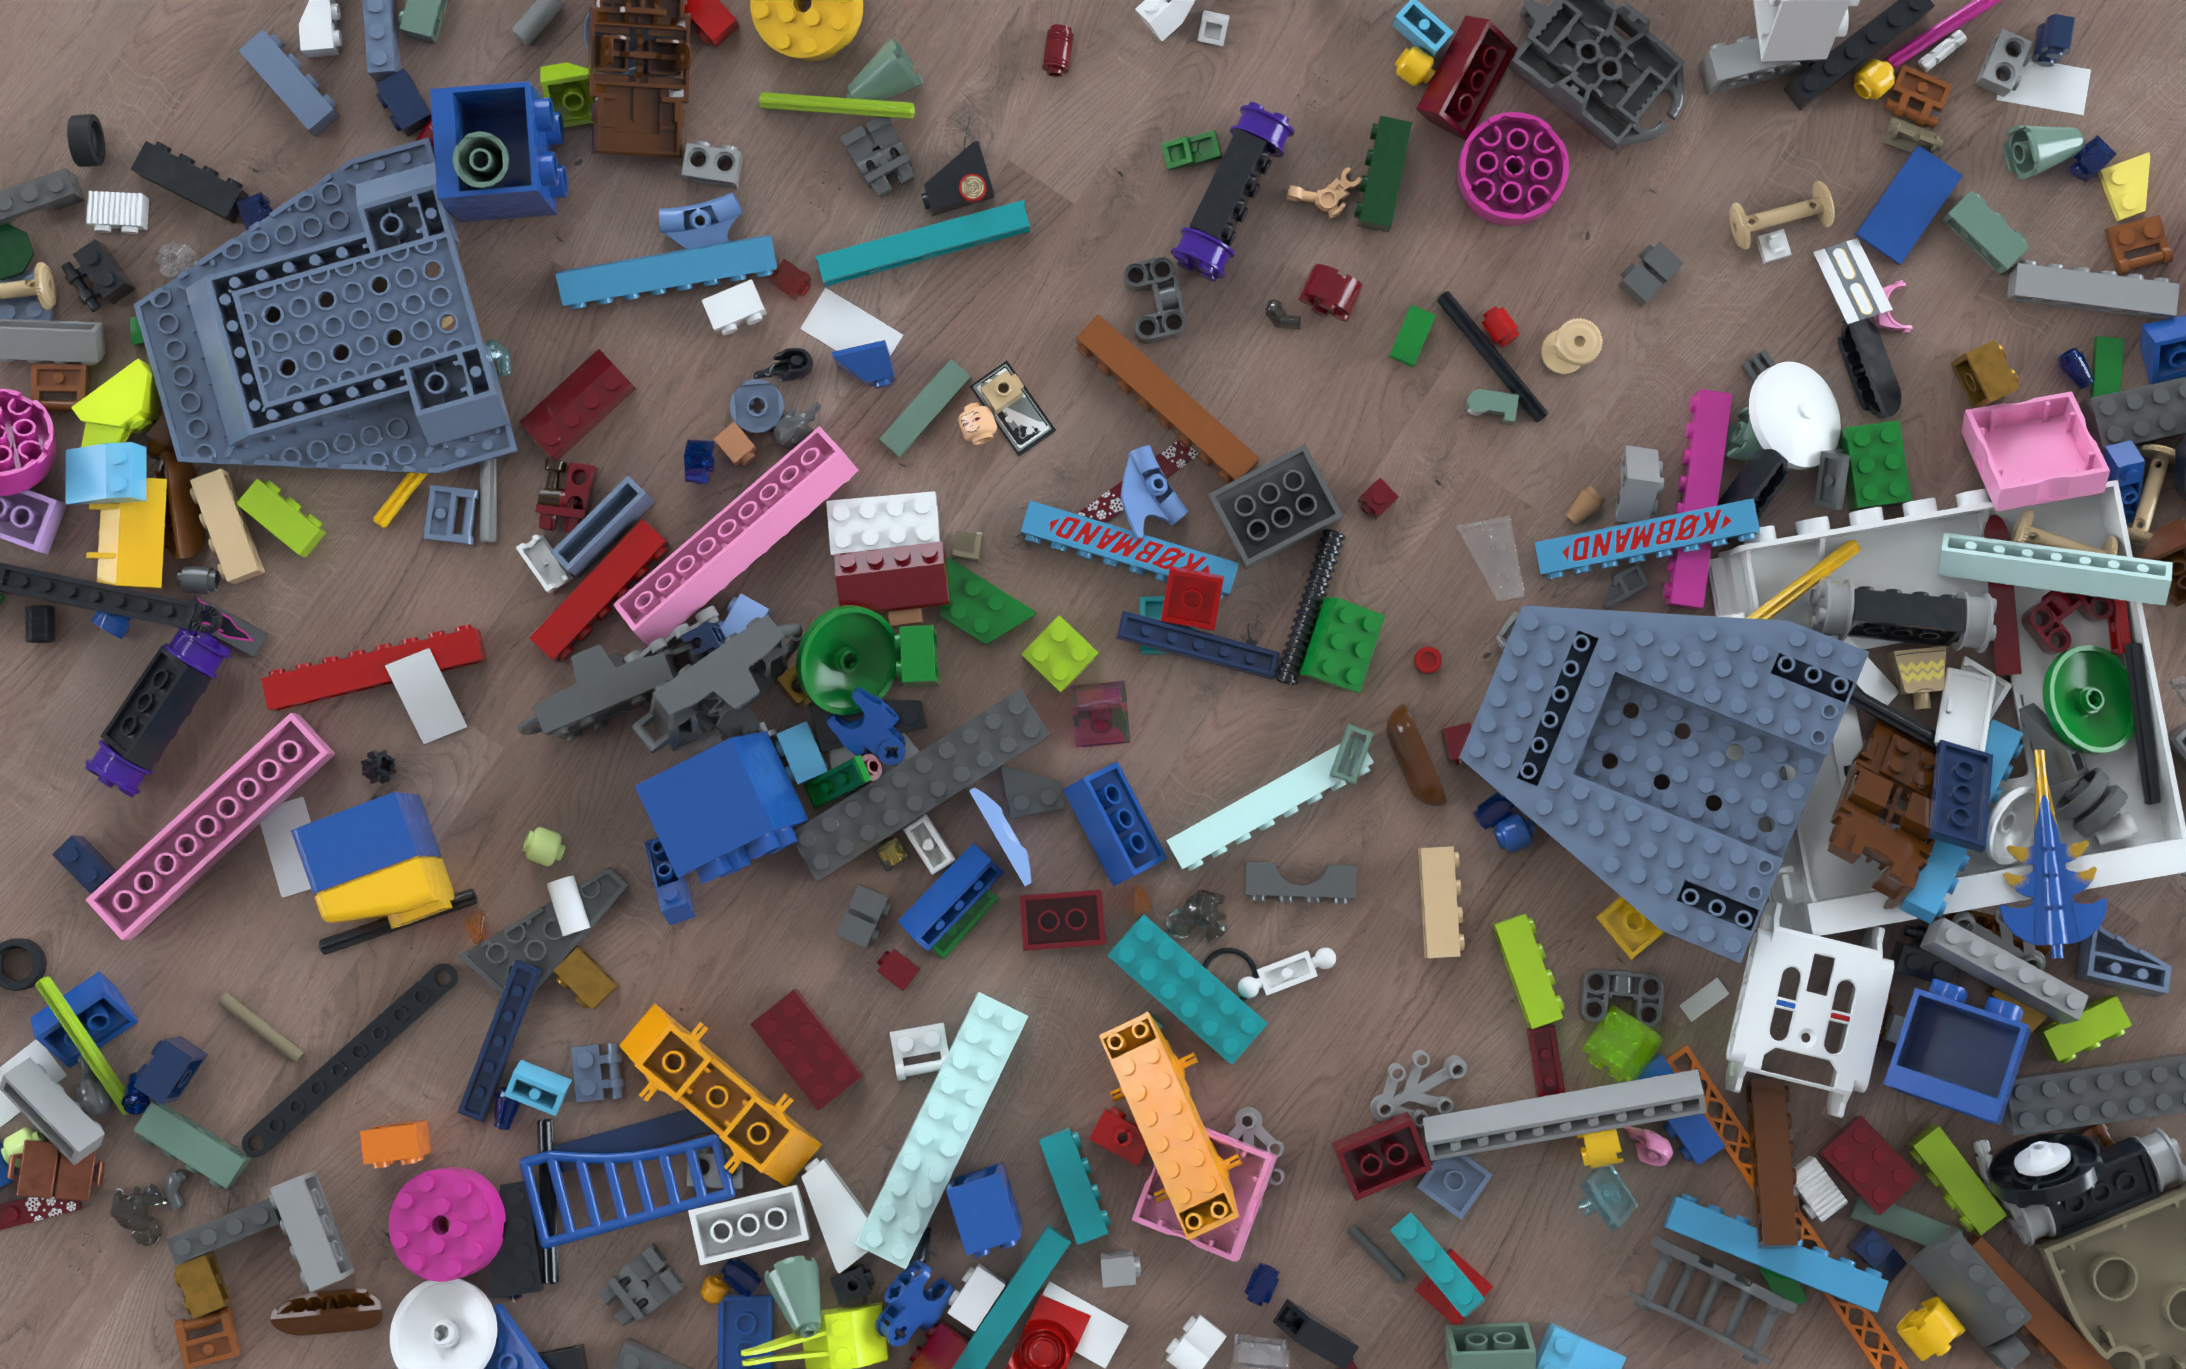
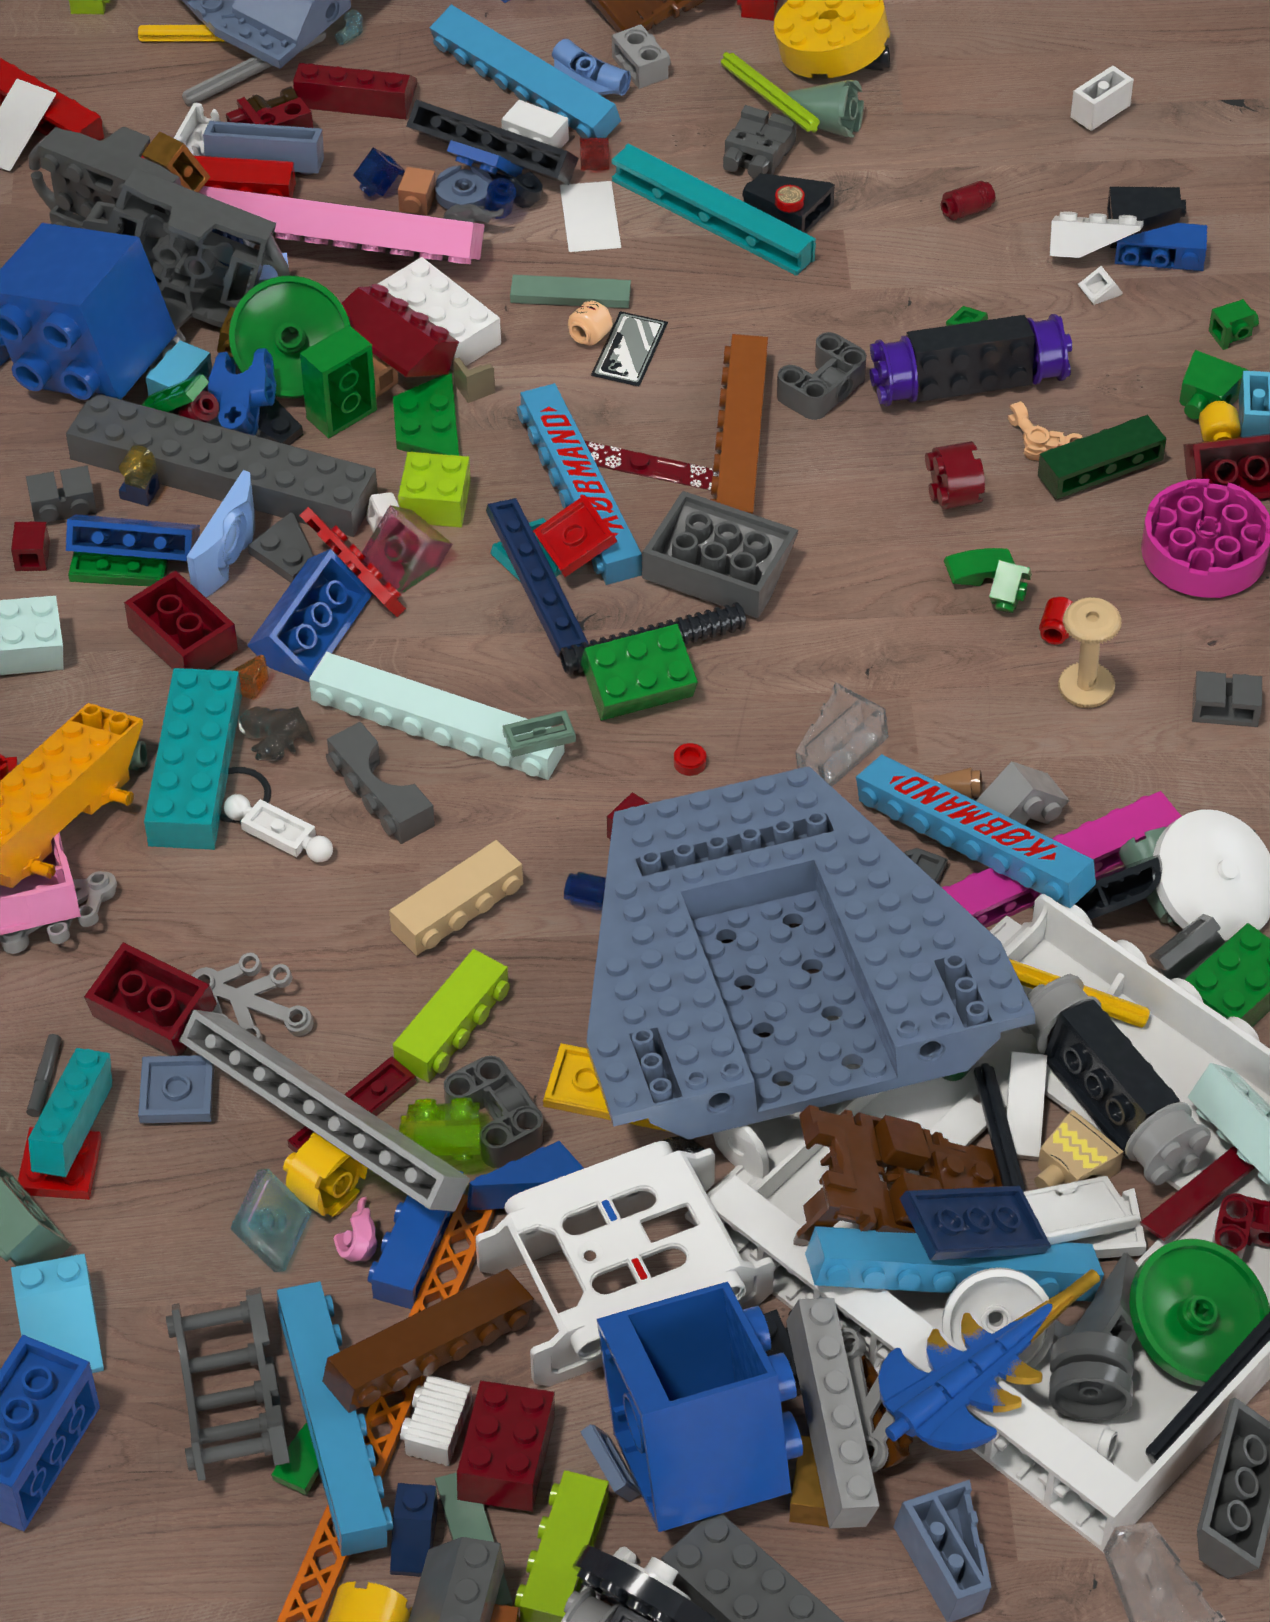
camera: 55 degrees right, 35 degrees down
sand blue plate [423,485,480,545] -> none
blue slope [832,340,896,389] -> none
white brick [903,814,956,875] -> none
tan brick [980,370,1024,415] -> none
medium blue pin [1121,445,1189,539] -> none
clear smoke arm [1265,299,1301,330] -> none
dark red brick [1358,478,1399,519] -> none
reddish brown brick [1386,704,1447,806] -> none
black axle [1437,291,1548,423] -> none
sand green leg [1465,389,1519,425] -> none
blue head [1493,813,1536,853] -> none
lime brick [2035,995,2132,1063] -> none
none -> pearl gold brick [142,131,210,193]
none -> red wing [299,507,406,617]
none -> white slope [366,492,402,539]
none -> black brick [406,99,579,185]
none -> blue wing [447,140,523,178]
none -> blue slope [467,1141,584,1210]
none -> clear blue brick [484,178,516,219]
none -> sand blue tile [580,1424,640,1502]
none -> brick [989,560,1032,613]
none -> green torso [1179,350,1248,419]

